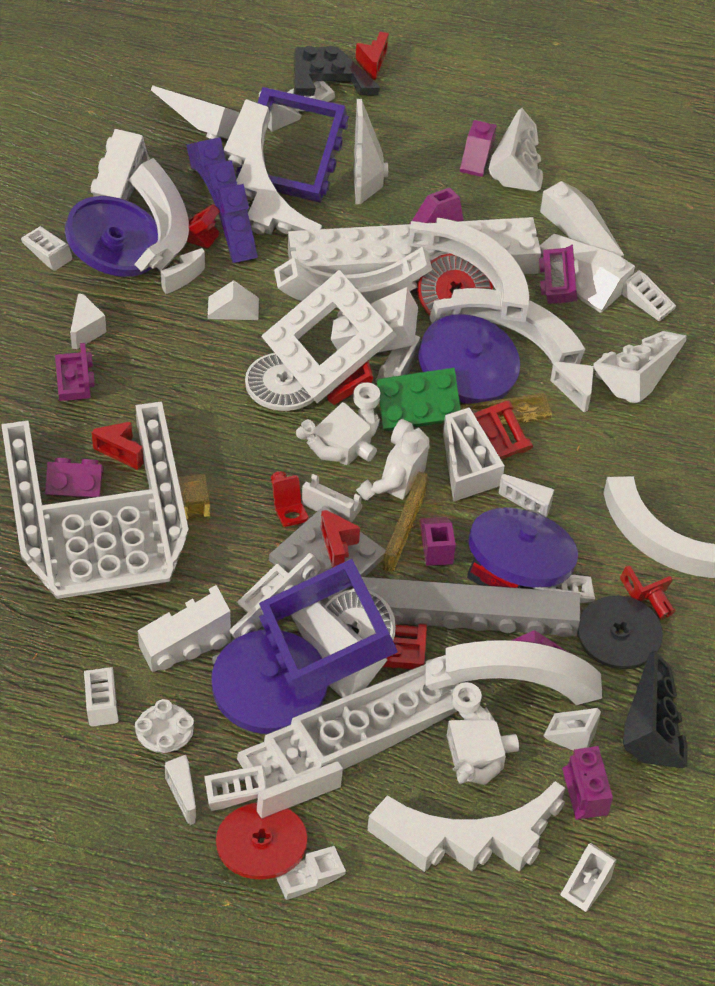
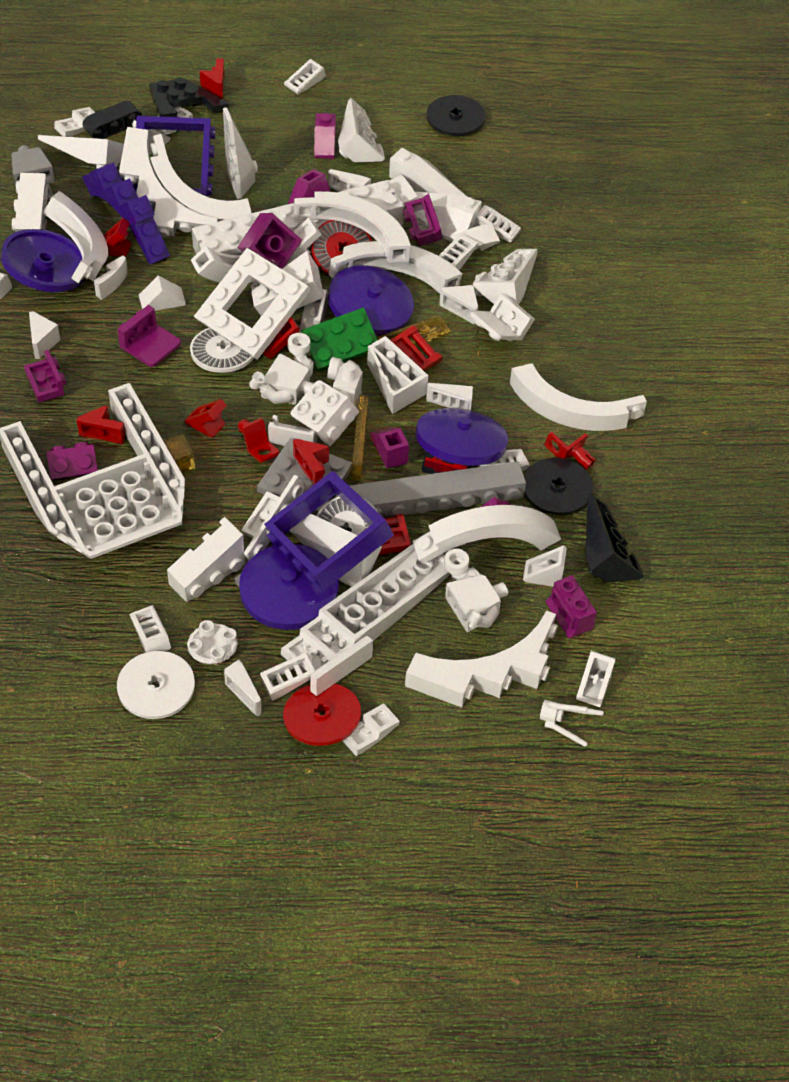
camera: 15 degrees left, 0 degrees up
none -> light grey torso [11,145,55,187]
none -> white slope [54,107,95,137]
none -> black beam [82,100,142,139]
none -> magenta bracket [117,305,181,367]
none -> white piece [117,651,195,719]
none -> white arch [150,134,252,222]
none -> red slope [184,399,227,437]
none -> magenta slope [237,213,302,269]
none -> white slope [284,59,326,95]
none -> white bracket [291,380,359,447]
none -> white slope [328,169,371,192]
none -> white slope [389,174,418,208]
none -> black piece [427,95,485,136]
none -> white slope [439,233,479,270]
none -> white slope [452,223,500,252]
none -> white bracket [470,294,535,341]
none -> white plant [540,700,604,747]

